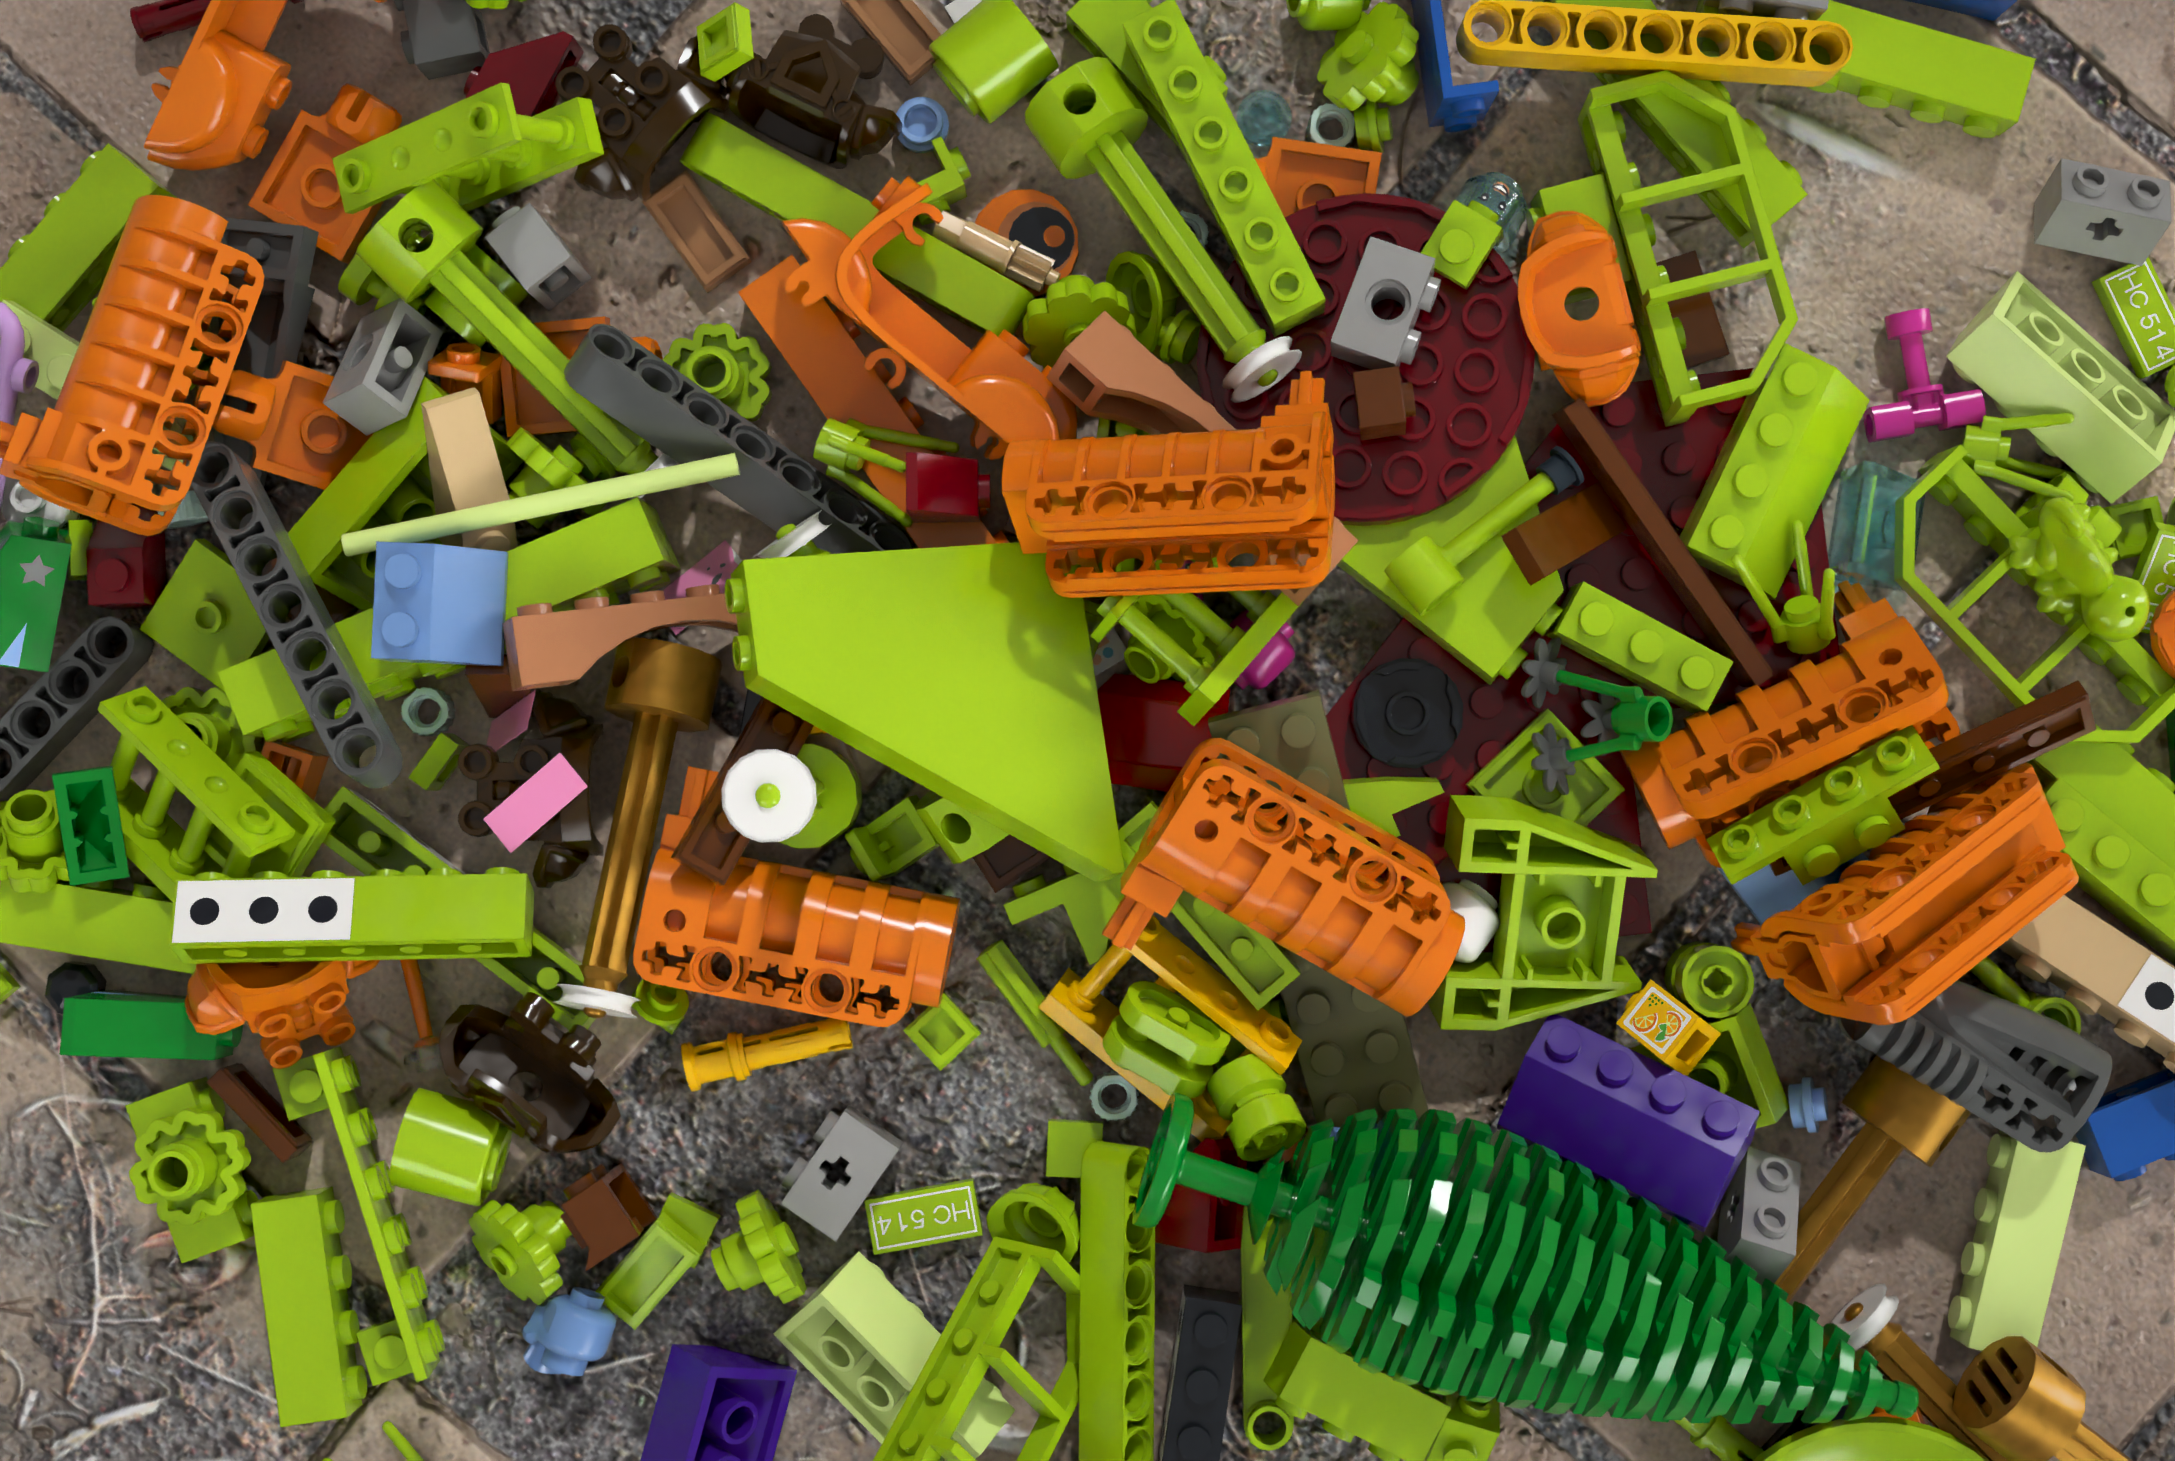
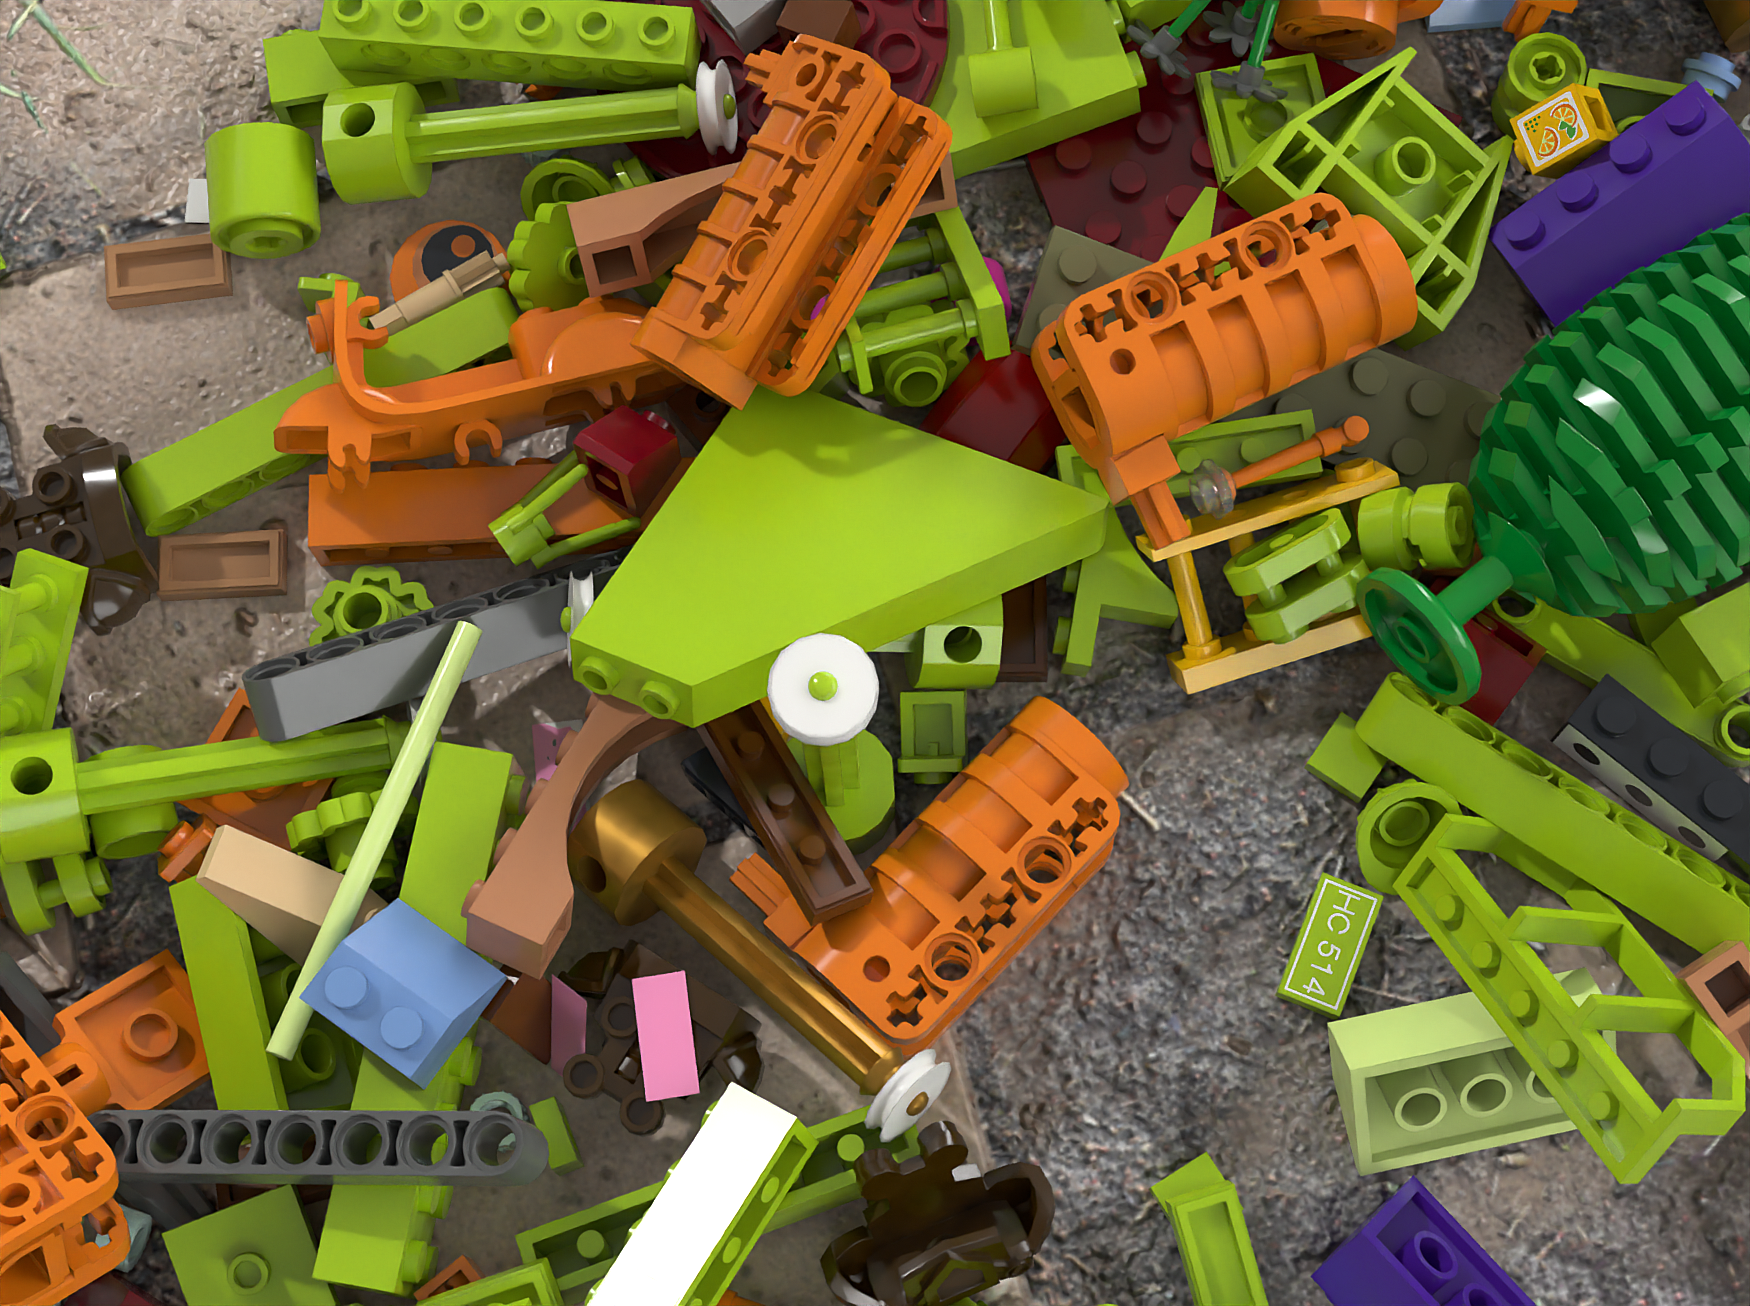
camera: 55 degrees left, 15 degrees down
light grey brick [323,298,443,436] -> none
light grey brick [485,203,592,311] -> none
reddish brown window [560,1163,658,1272] -> none
lime plate [631,979,689,1035] -> none
yellow pin [681,1018,853,1092] -> none
lime tile [696,2,754,82] -> none
lime plant [711,1189,807,1304] -> none
dark brown piece [724,14,902,169] -> none
light grey brick [781,1105,903,1242] -> none
light blue plate [896,97,949,153] -> none
lime tile [903,992,981,1071] -> none
lime axle [976,939,1094,1086] -> none
light aqua axle [1089,1070,1139,1121] -> none
black tile [1351,658,1463,768] -> none
none -> piece [1188,416,1369,520]

